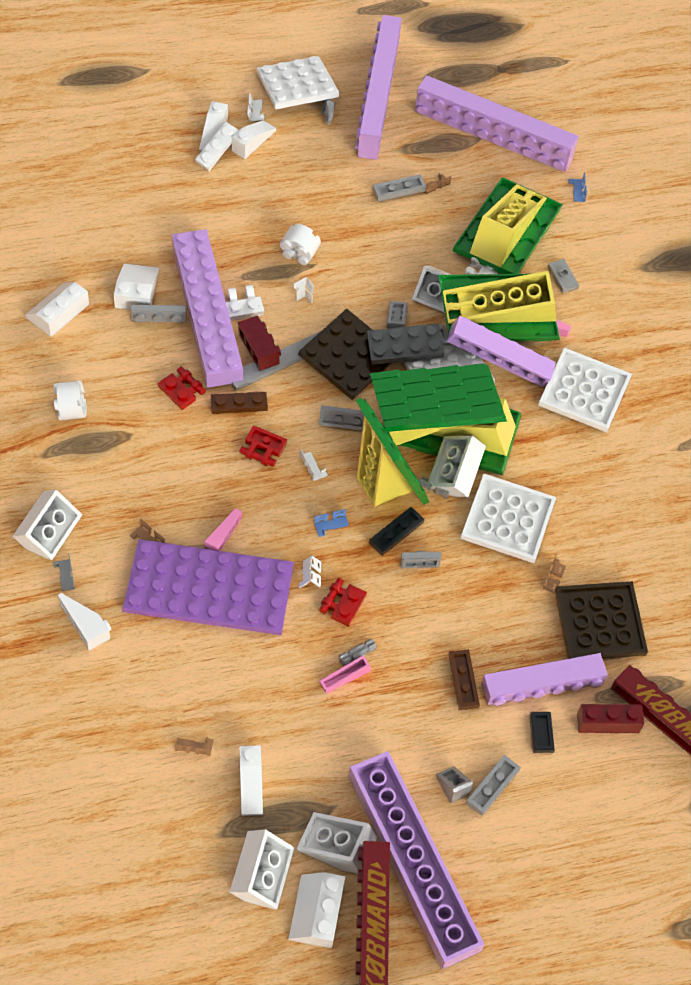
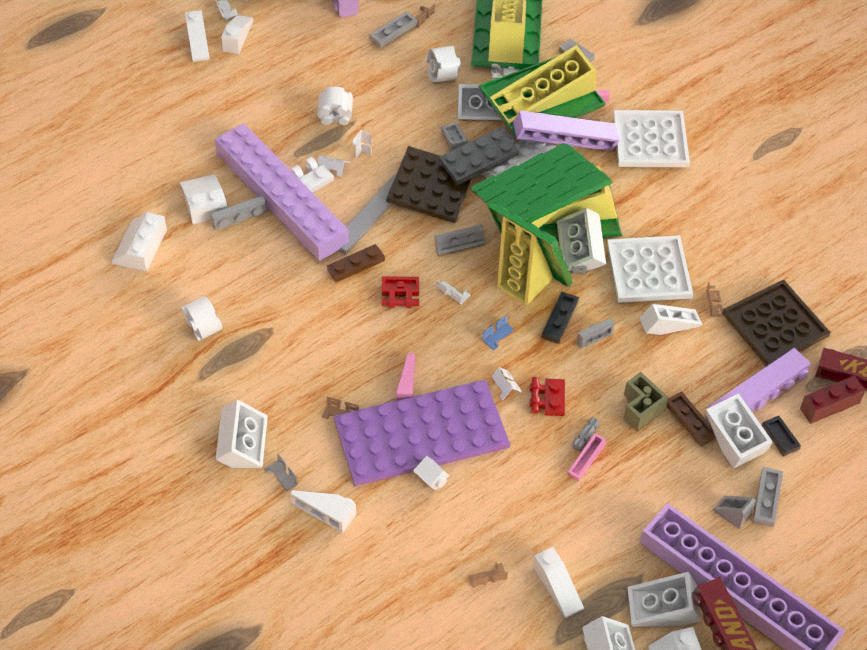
camera: 20 degrees left, 5 degrees down
red plate [158,366,206,410] -> none
white plate [195,121,239,171] -> none
dark red brick [238,316,281,371] -> none
none -> white piece [317,155,350,177]
none -> white brick [413,456,450,490]
none -> white brick [426,46,461,83]
none -> olive brick [623,372,669,431]
none -> white slope [640,304,702,335]
none -> white slope [705,393,773,469]

